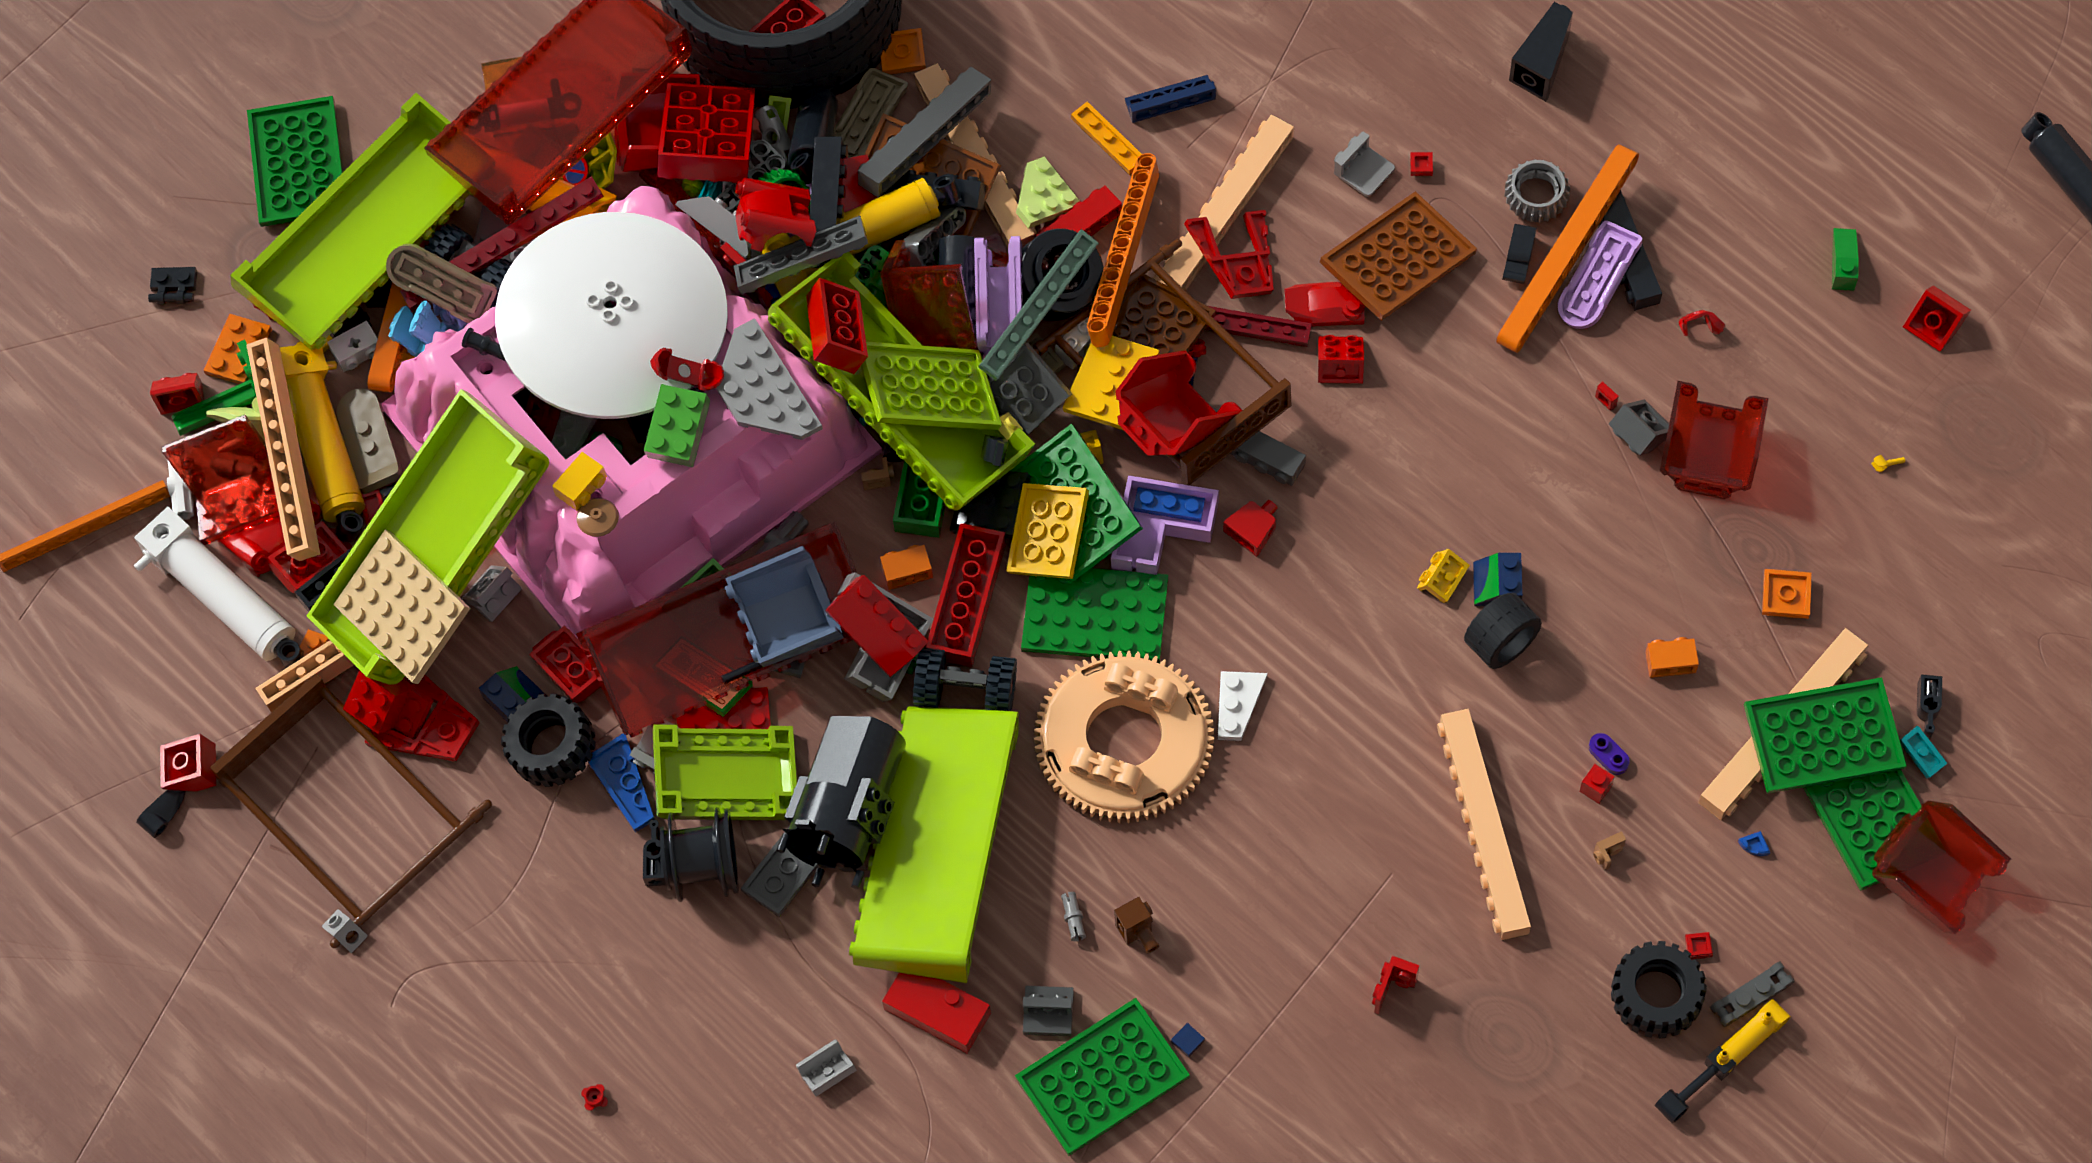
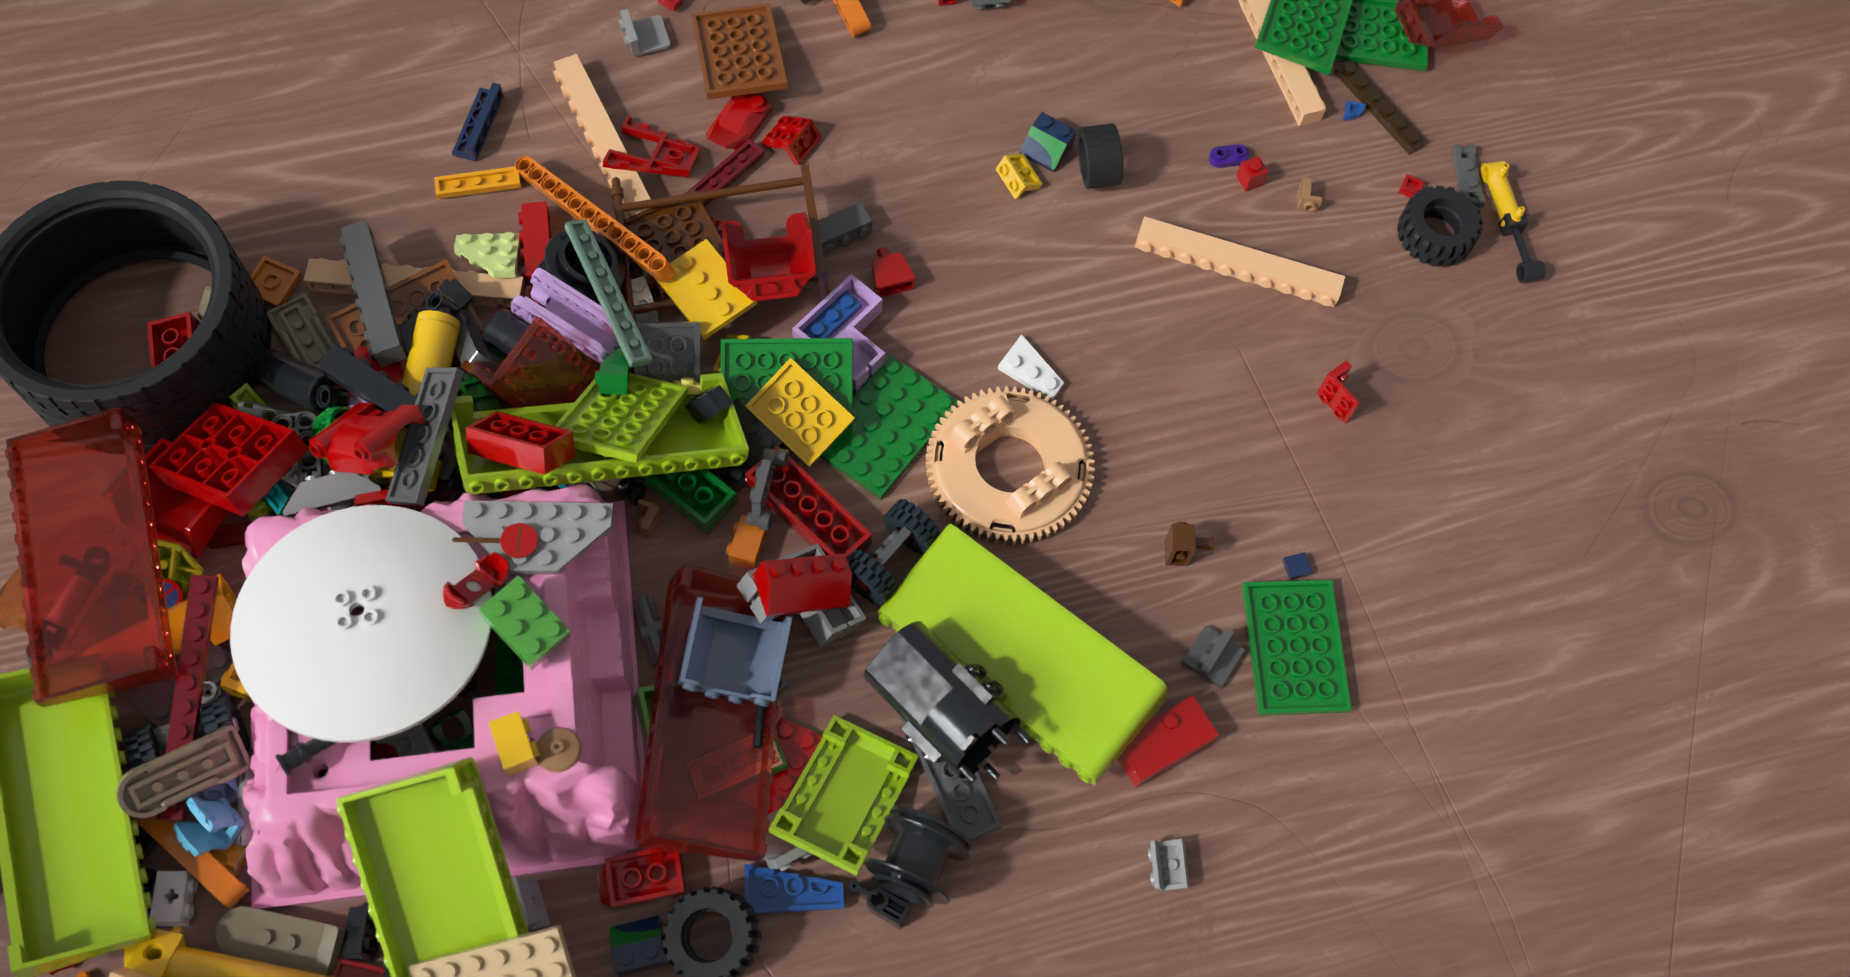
camera: 70 degrees left, 0 degrees up
light grey pin [1061,892,1086,942] -> none
orange brick [1645,637,1699,678] -> none
none -> red piece [452,523,538,559]
none -> green slope [595,347,630,395]
none -> dark grey plate [746,448,789,531]
none -> dark brown plate [1334,59,1427,155]

